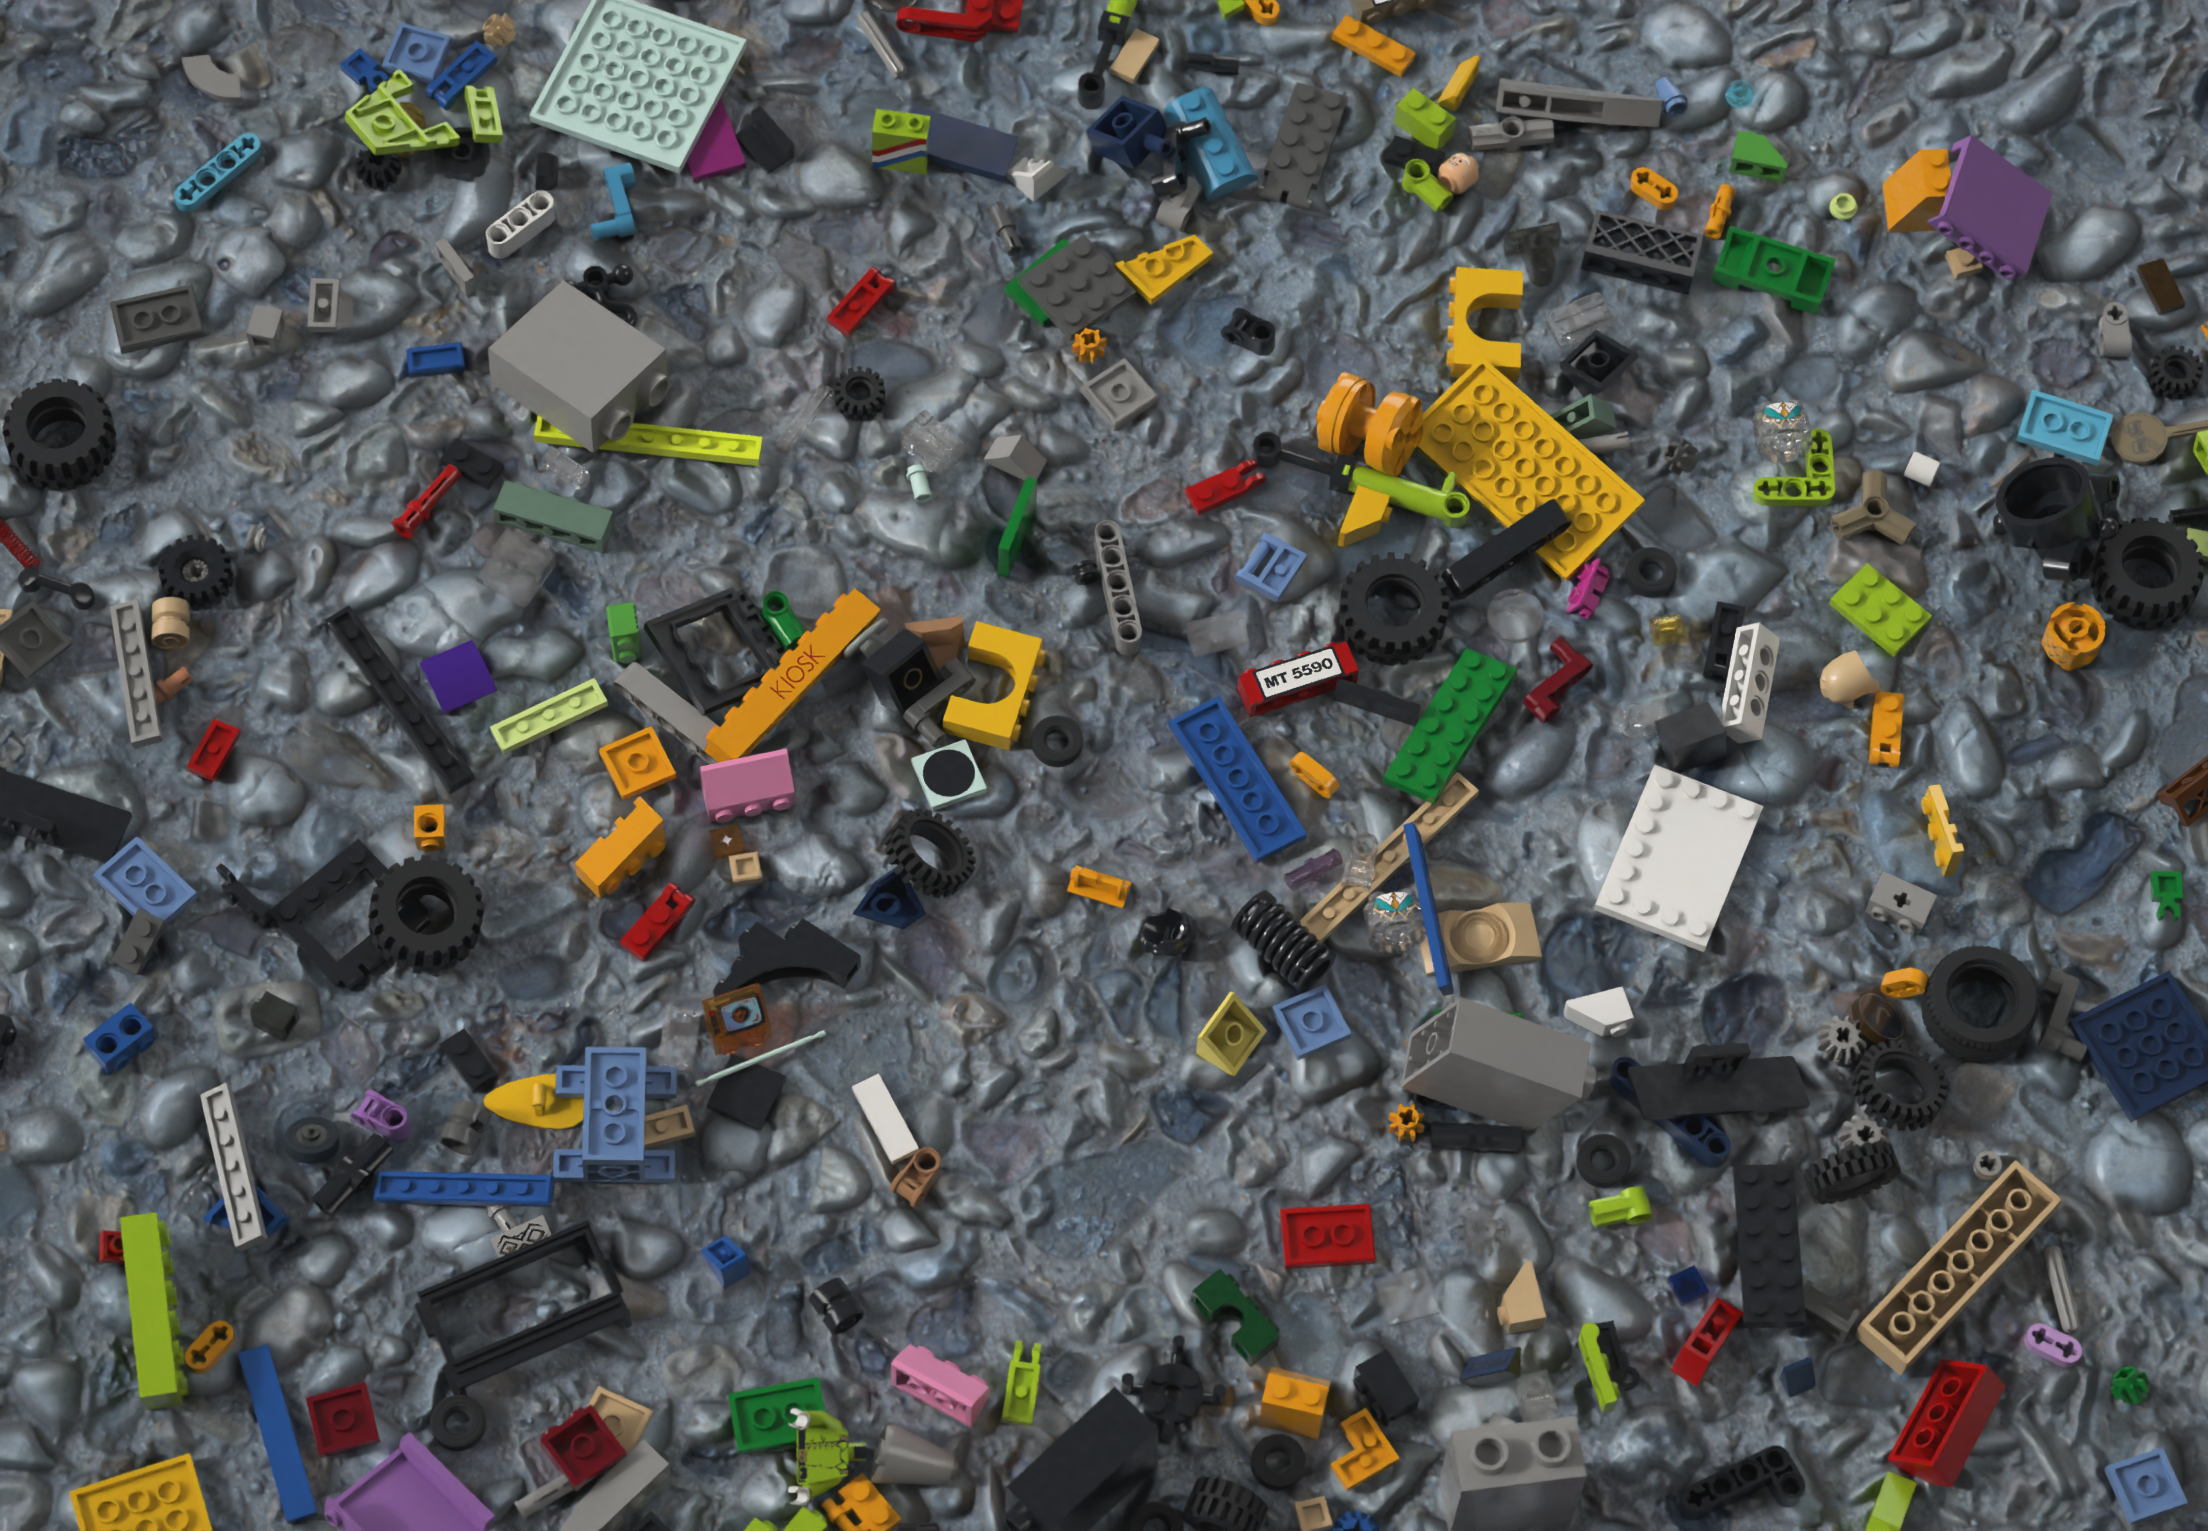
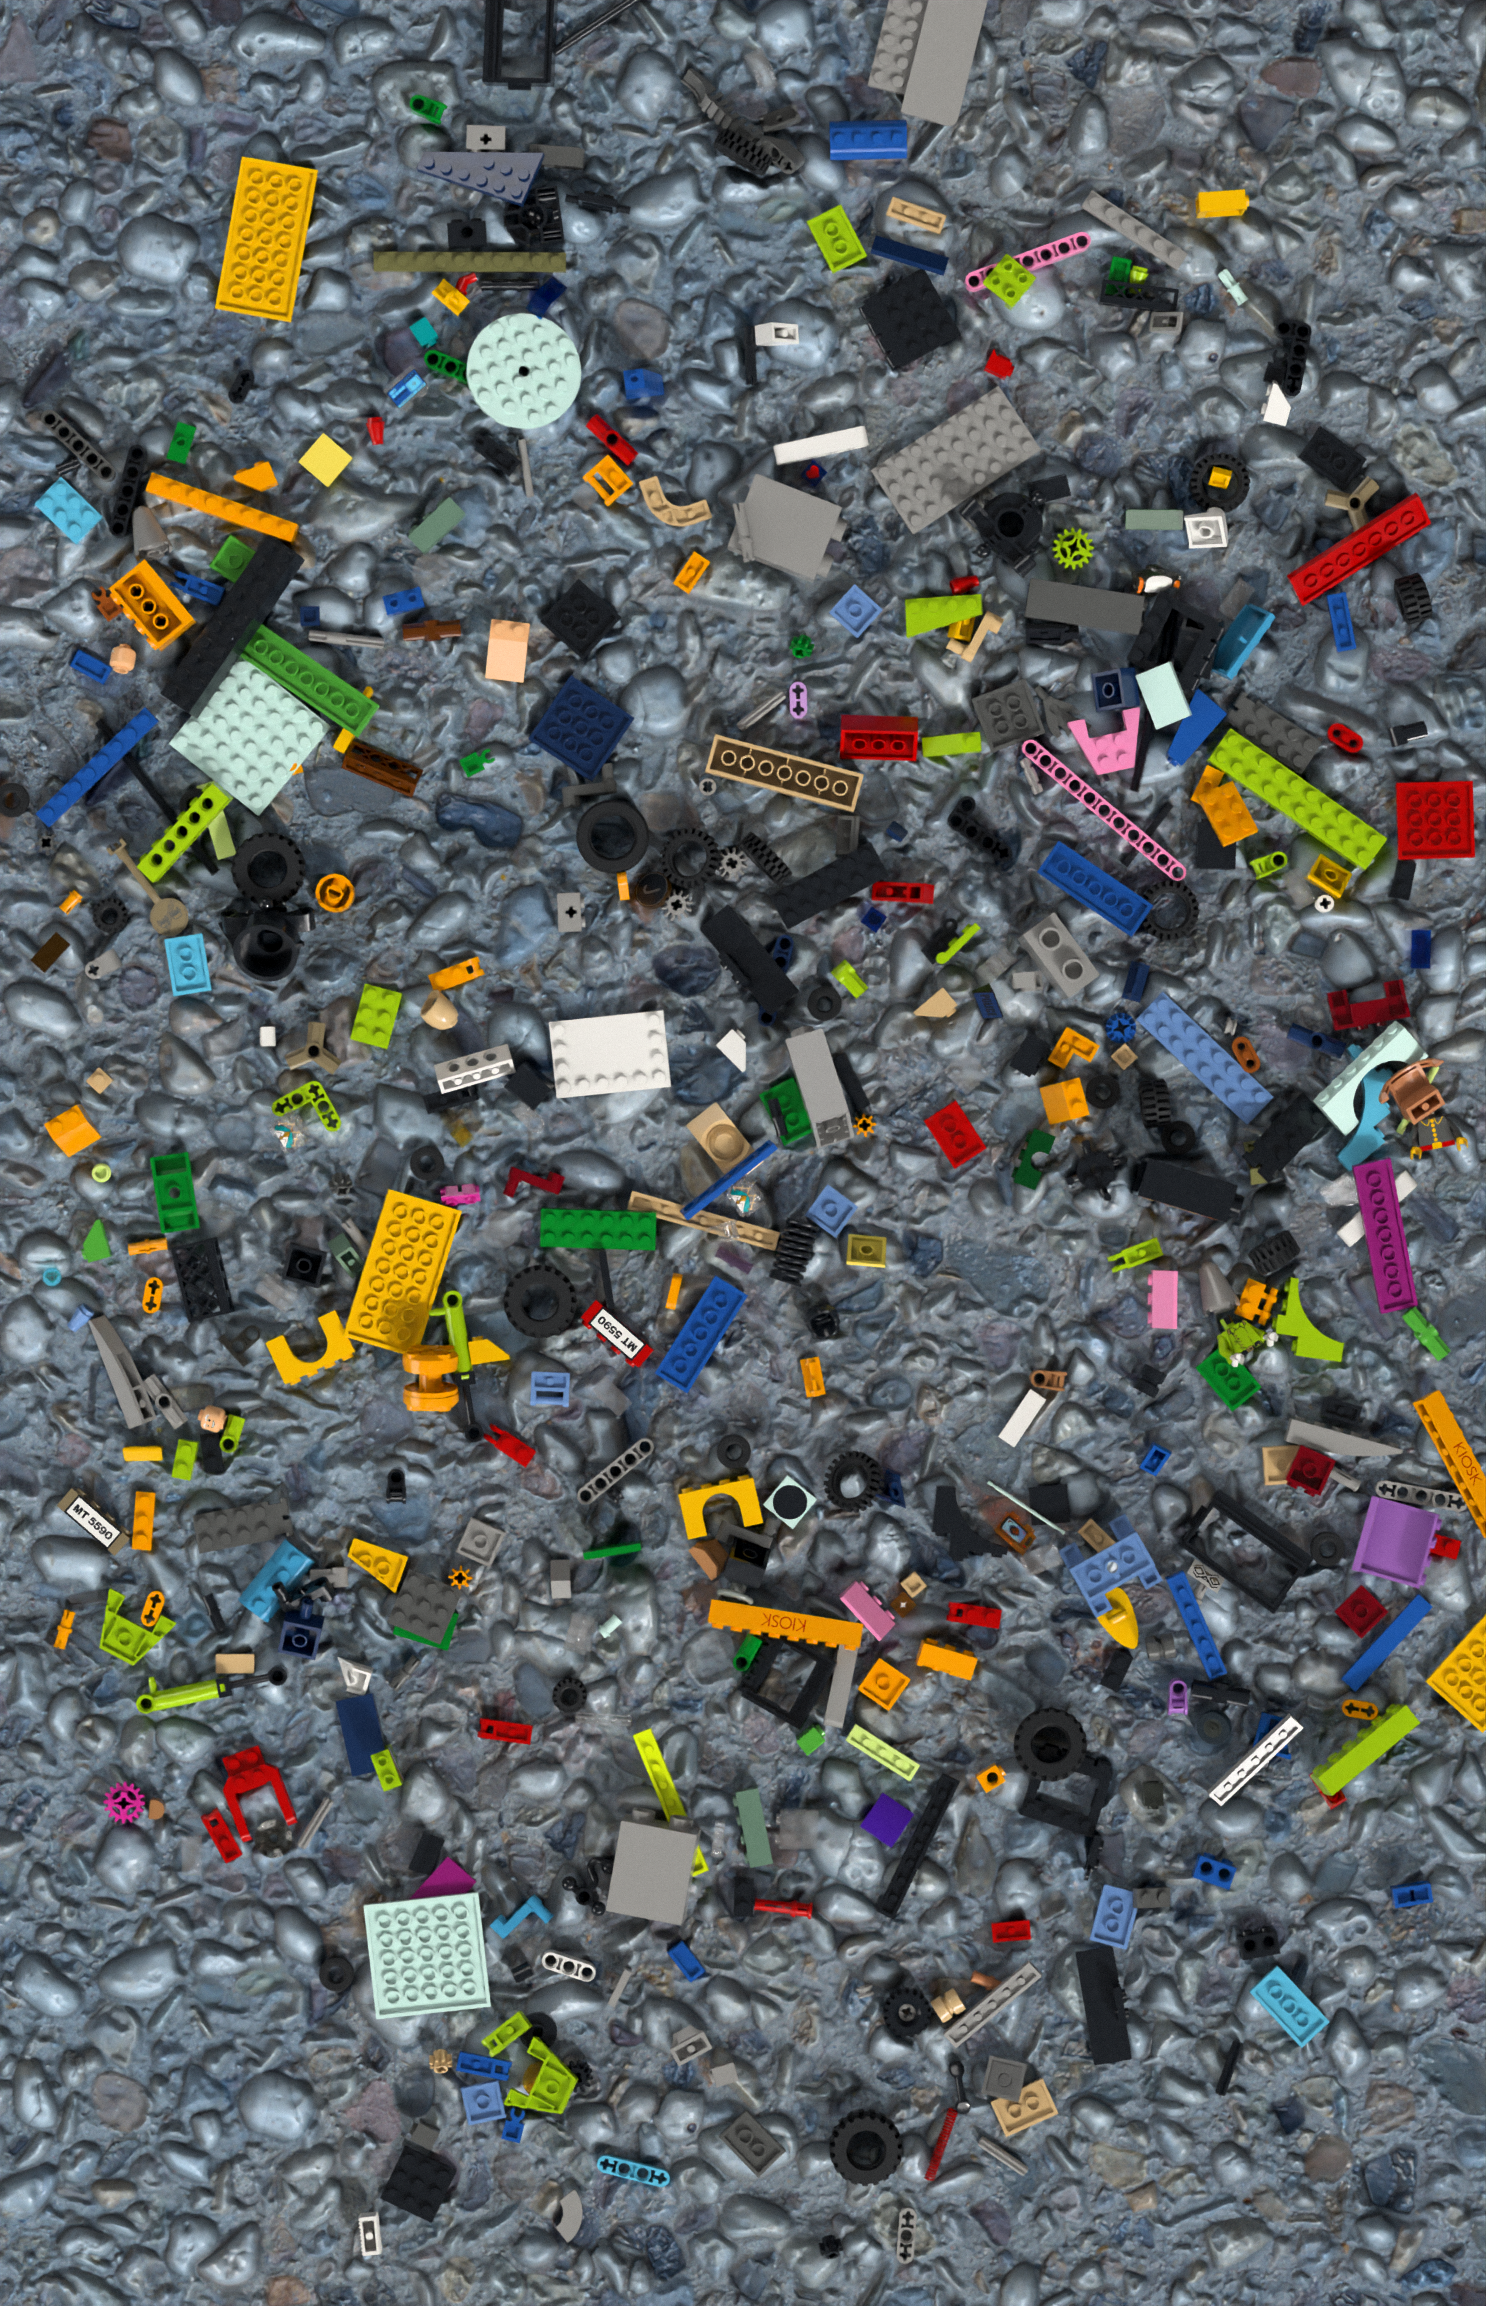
camera: 115 degrees left, 25 degrees up
black beam [1441,499,1572,600] -> none
yellow wing [1921,785,1965,877] -> none
medium lavender panel [1928,135,2053,281] -> none

